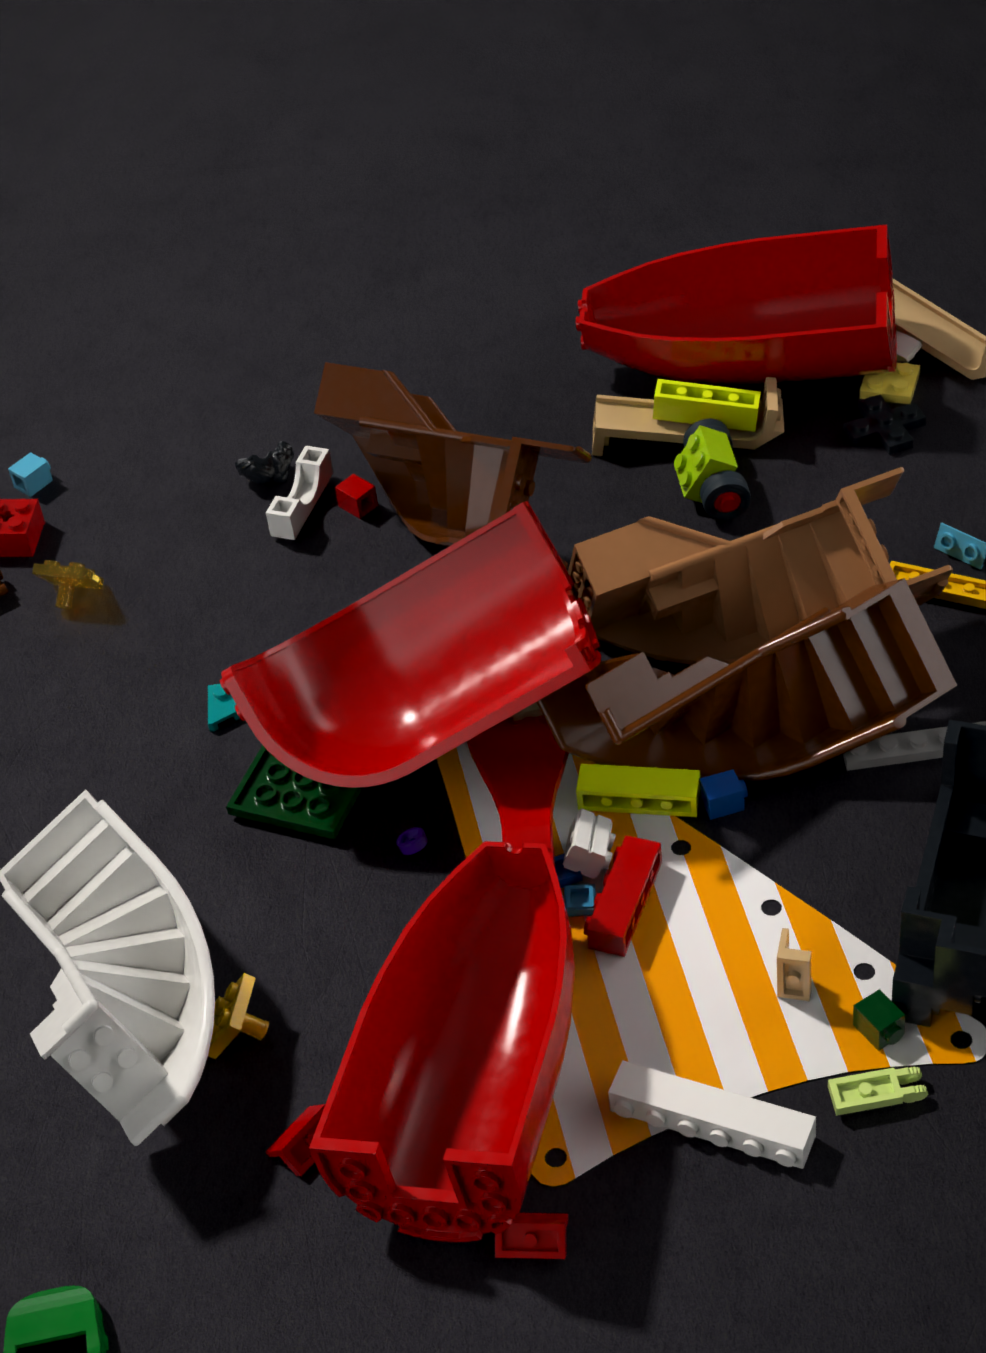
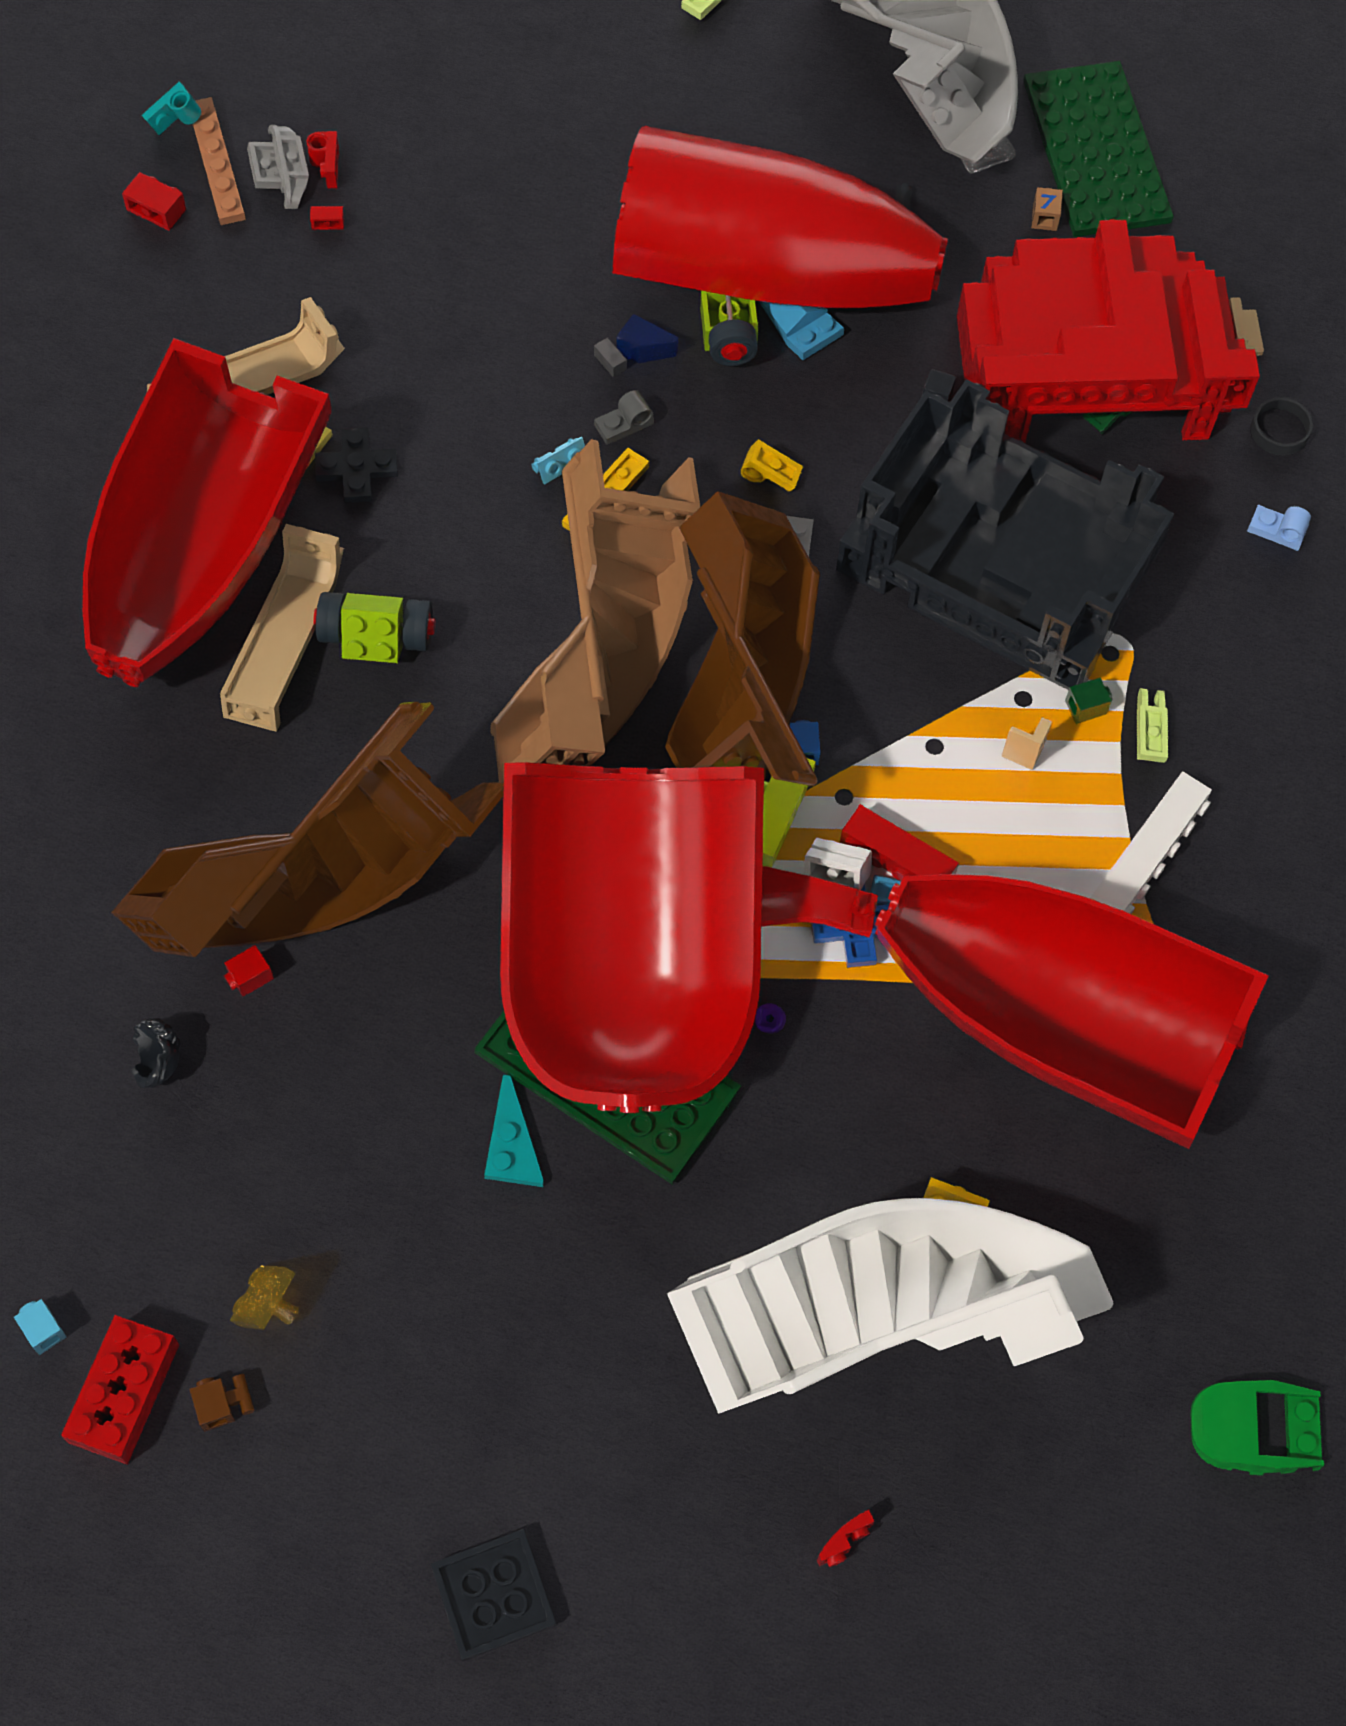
camera: 85 degrees left, 20 degrees up
white arch [266,446,334,540] -> none
red panel [266,1104,325,1176] -> none
neon yellow brick [653,379,761,432] -> none

